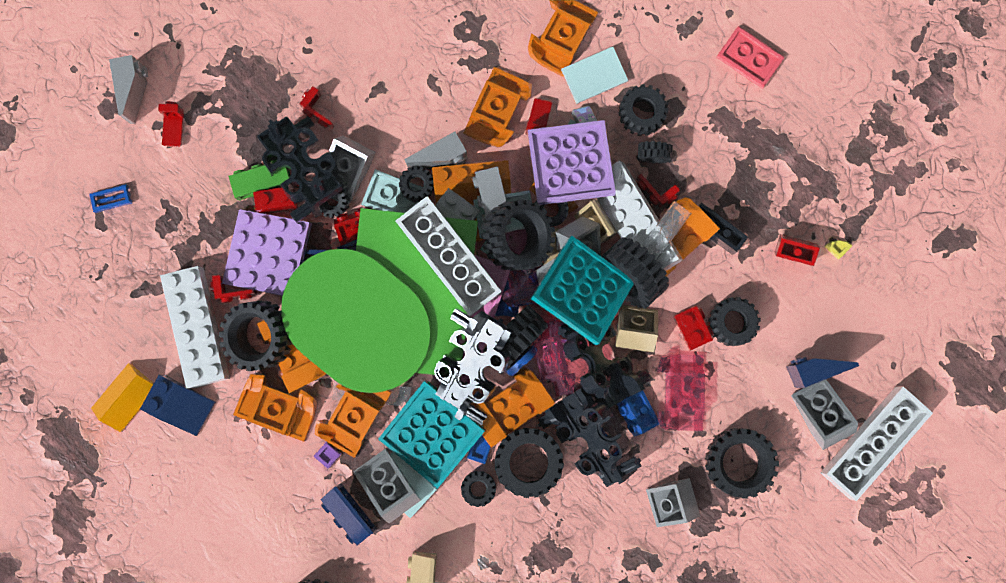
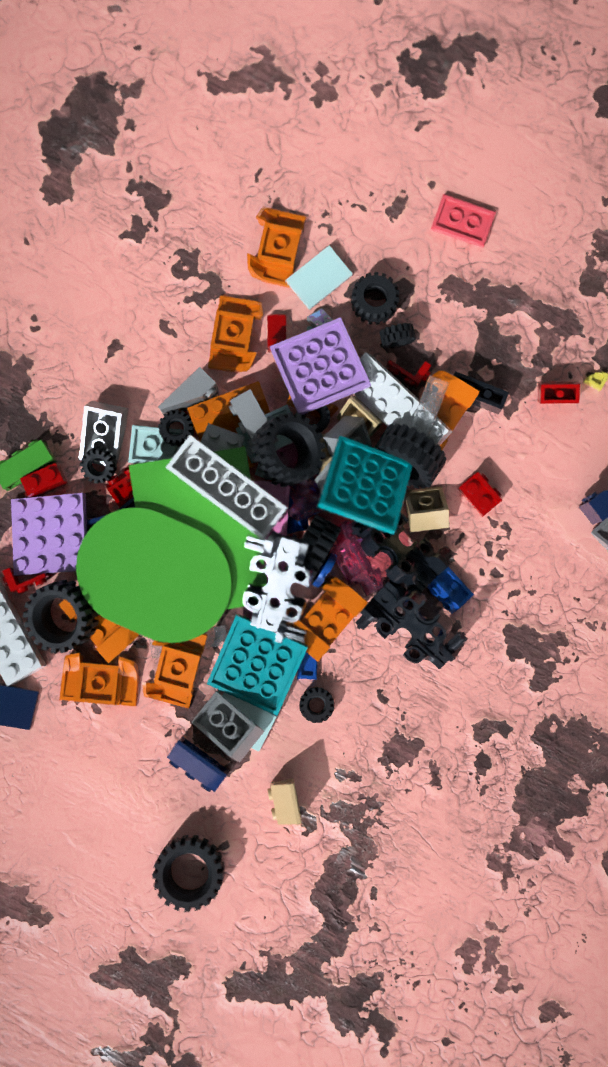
camera: 15 degrees left, 0 degrees up
black gear [257,116,343,223] -> none
red bracket [299,86,335,130] -> none
medium lavender tile [314,442,341,469] -> none
black tyre [495,428,564,498] -> none
light grey slope [646,478,701,527] -> none
clear pink piece [657,354,705,431] -> none
black tyre [705,428,779,499] -> none
black tyre [708,297,761,346] -> none

